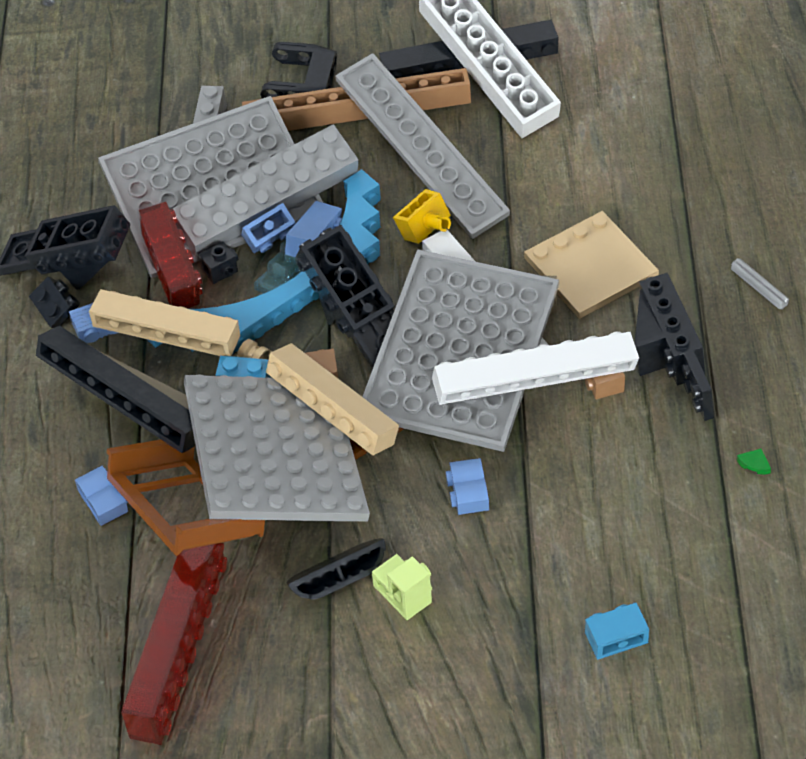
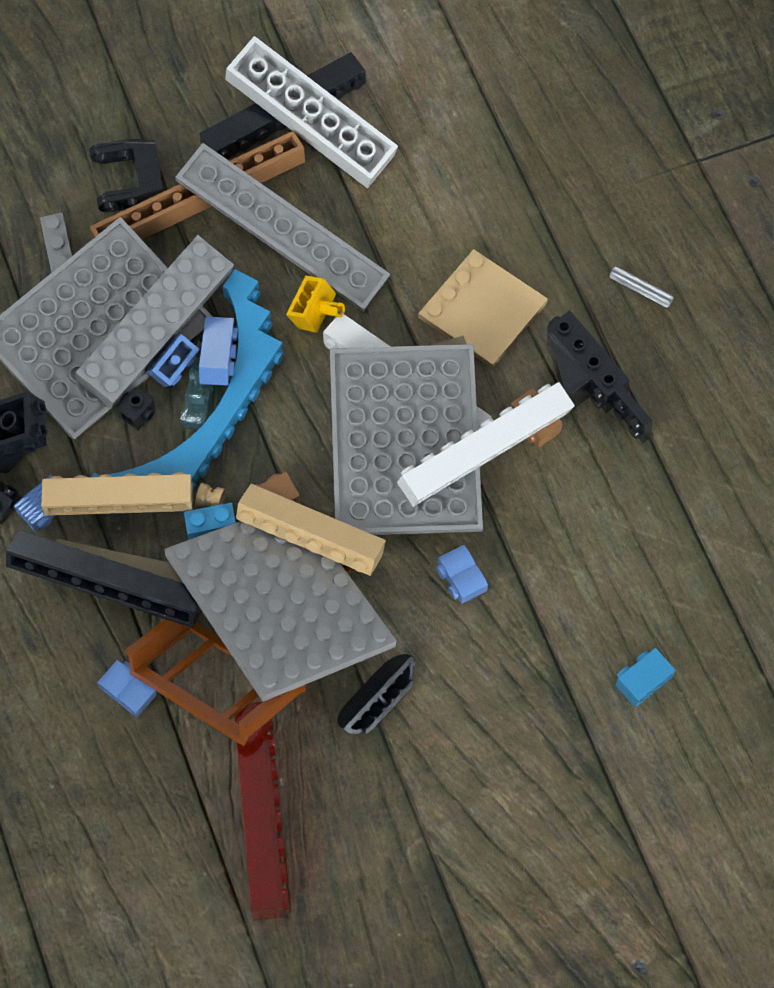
camera: 25 degrees left, 15 degrees up
clear red brick [138,202,203,308] -> none
black wedge [296,225,395,369] -> none
yellowish green brick [372,554,432,620] -> none
green tile [736,448,771,475] -> none

